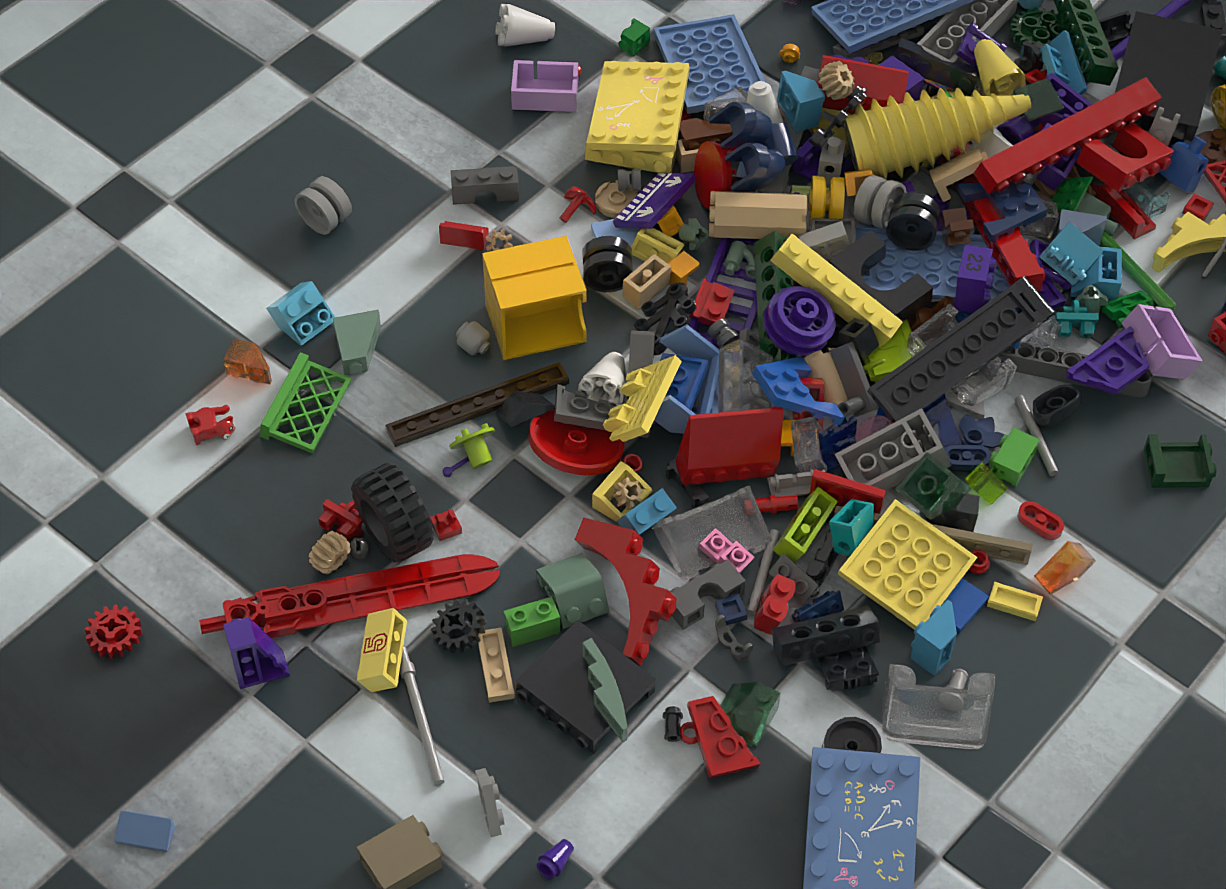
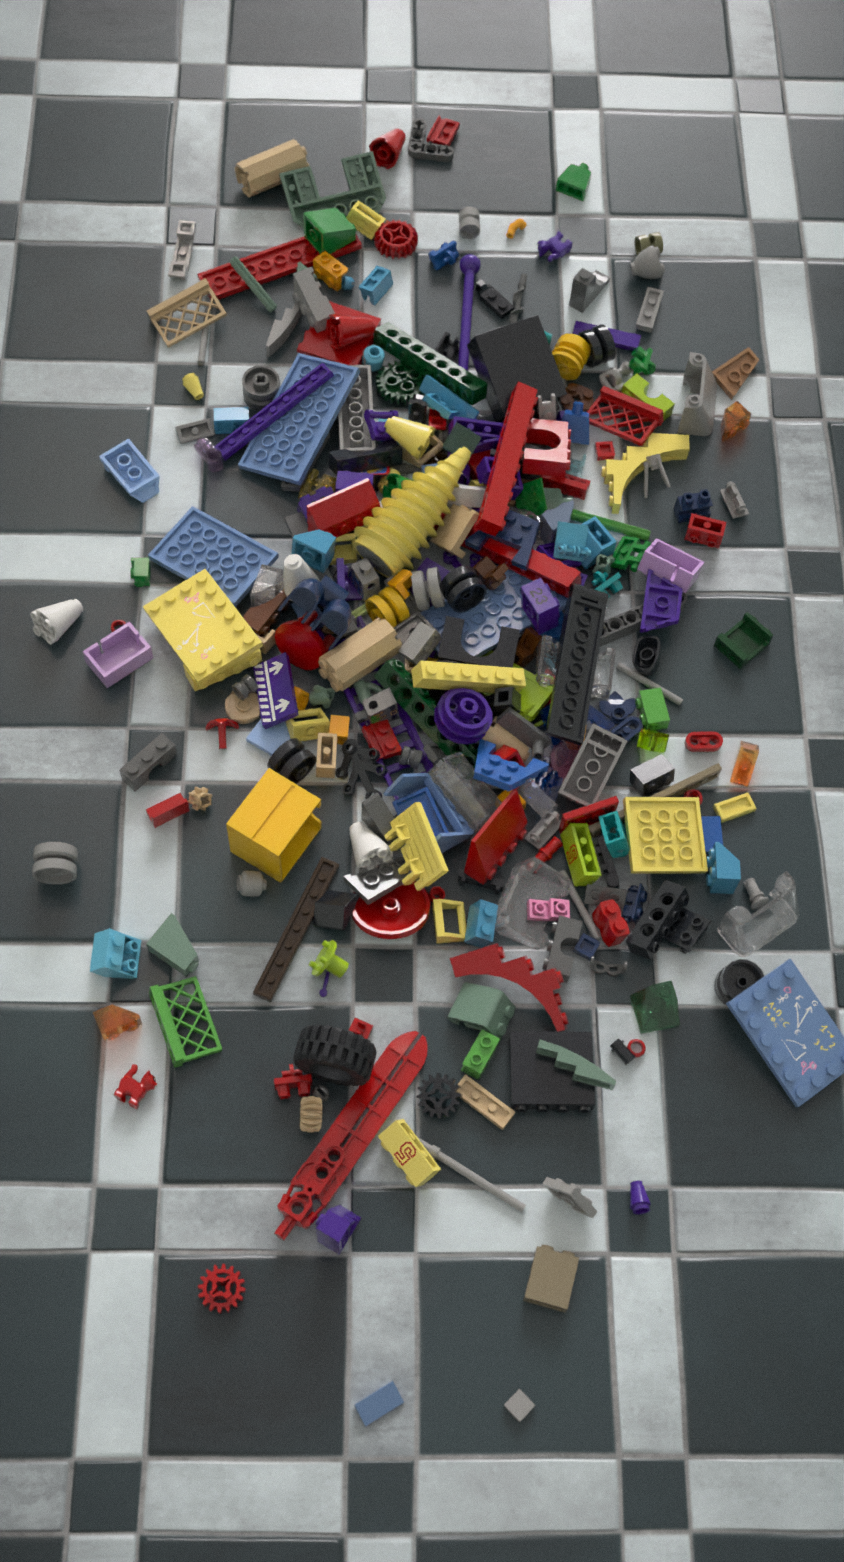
camera: 45 degrees left, 10 degrees up
tan gear [612,477,644,510] -> none
red wing [687,696,761,779] -> none
light orange plate [779,44,800,63] -> none
black plant [808,85,867,148] -> none
tan gear [819,61,855,100] -> none
clear green slope [895,452,971,520] -> none
none -> dark grey torso [354,688,399,724]

